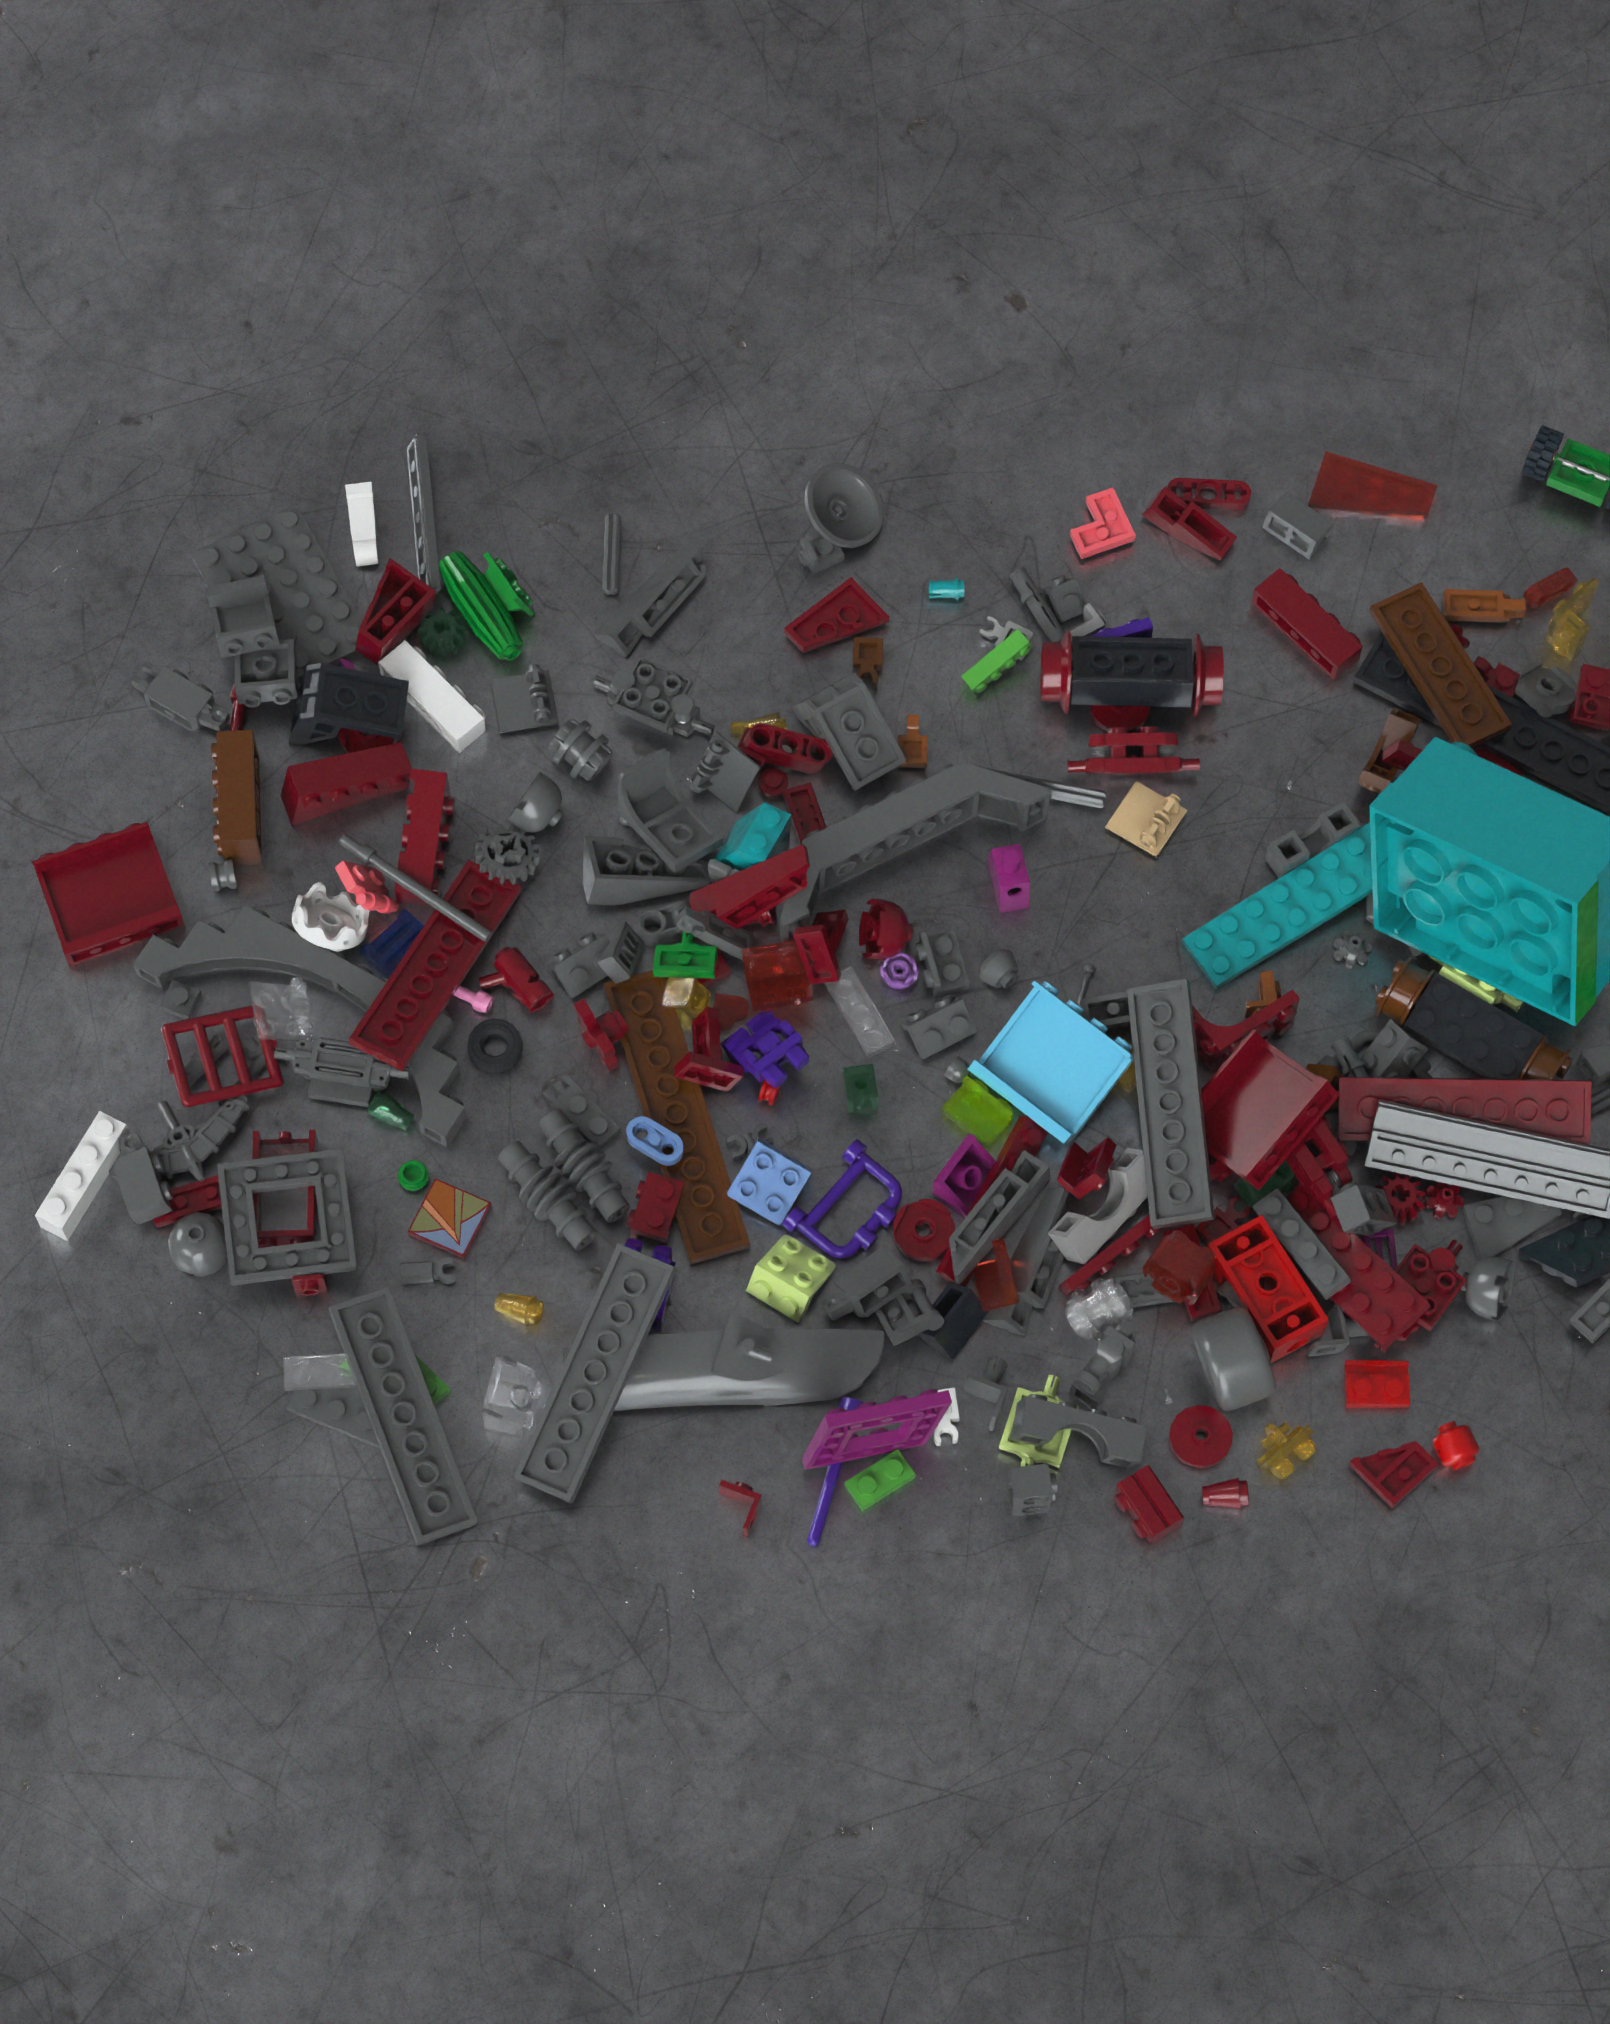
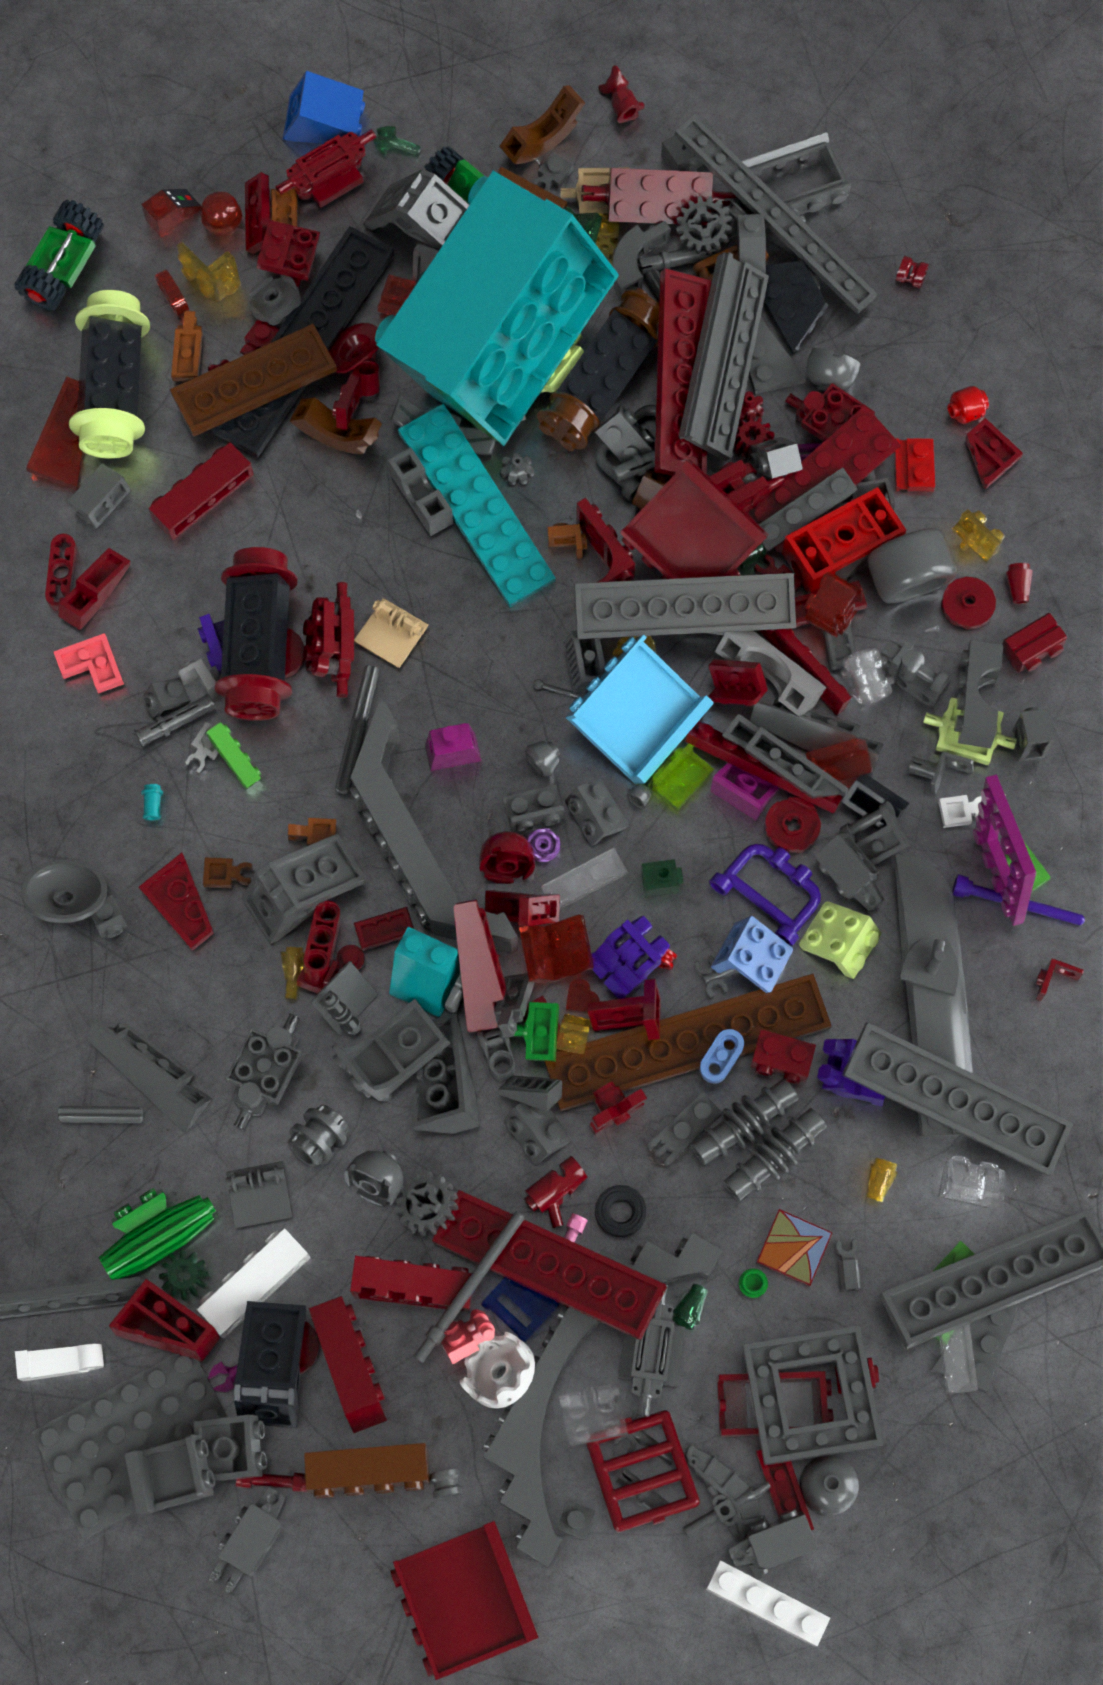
camera: 90 degrees left, 5 degrees up
none -> brick [69,290,150,459]

